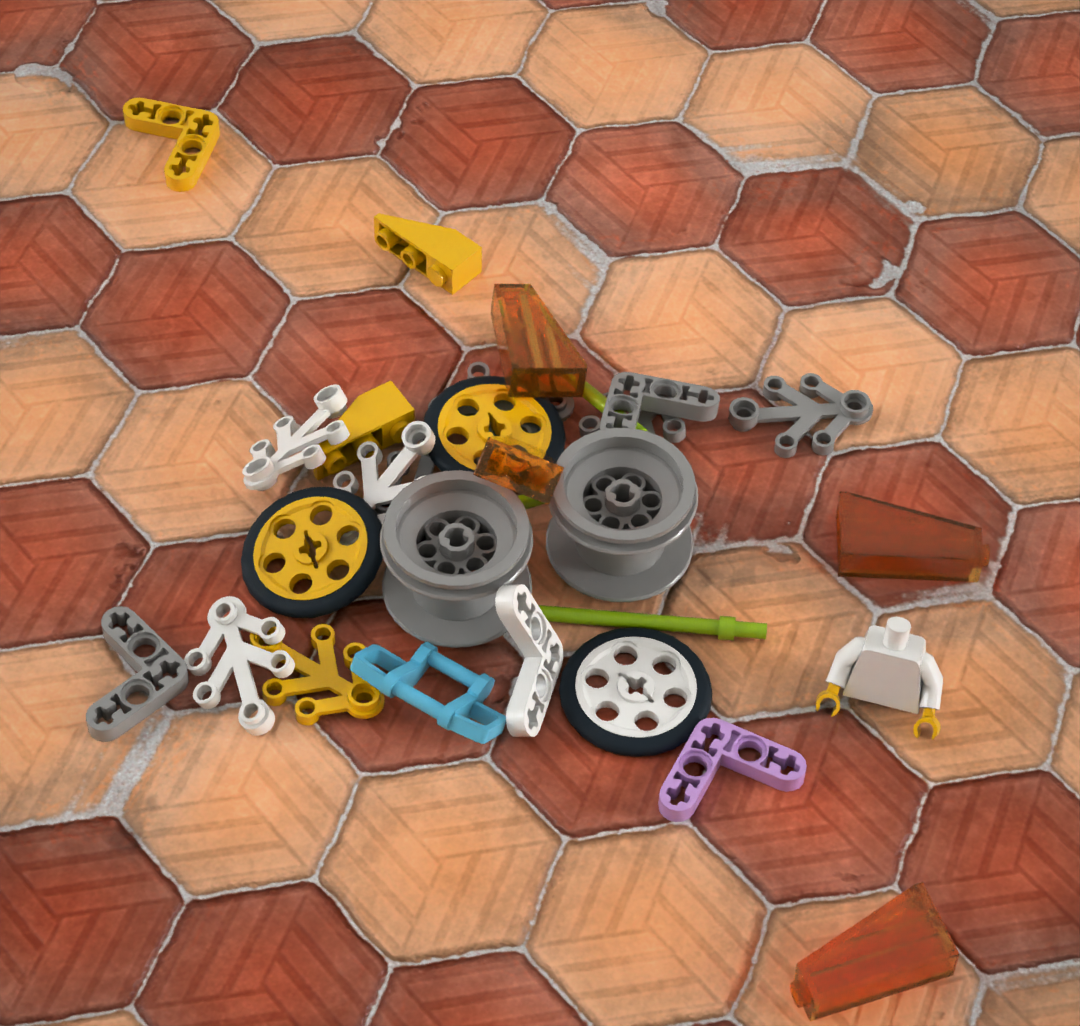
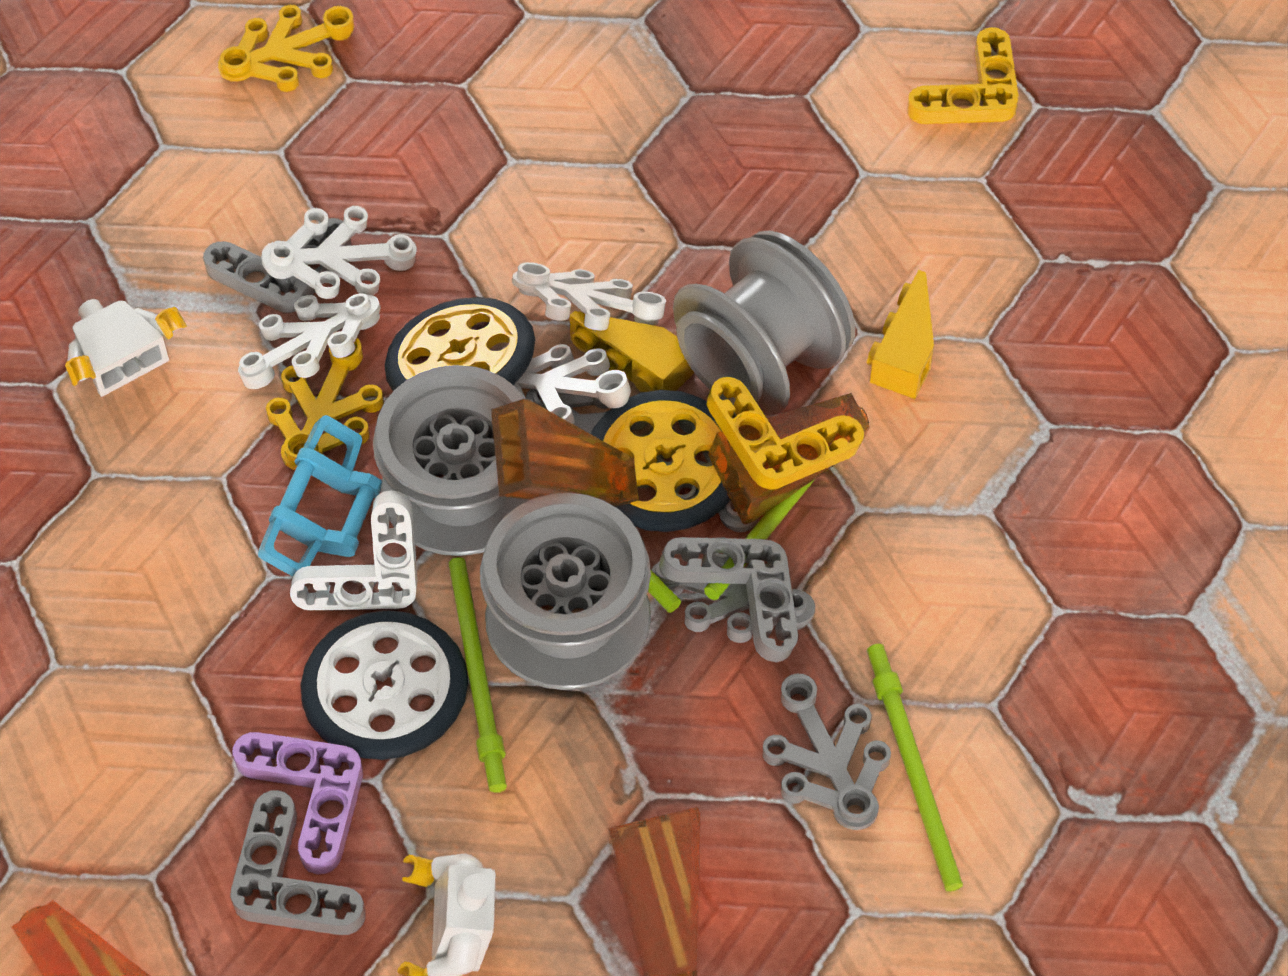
camera: 75 degrees right, 5 degrees up
none -> white torso [65,299,187,397]
none -> light grey beam [230,790,366,935]
none -> white plant [261,206,417,299]
none -> light grey wheel [673,230,855,415]
none -> yellow beam [707,377,864,490]
none -> lime bar [867,644,963,892]

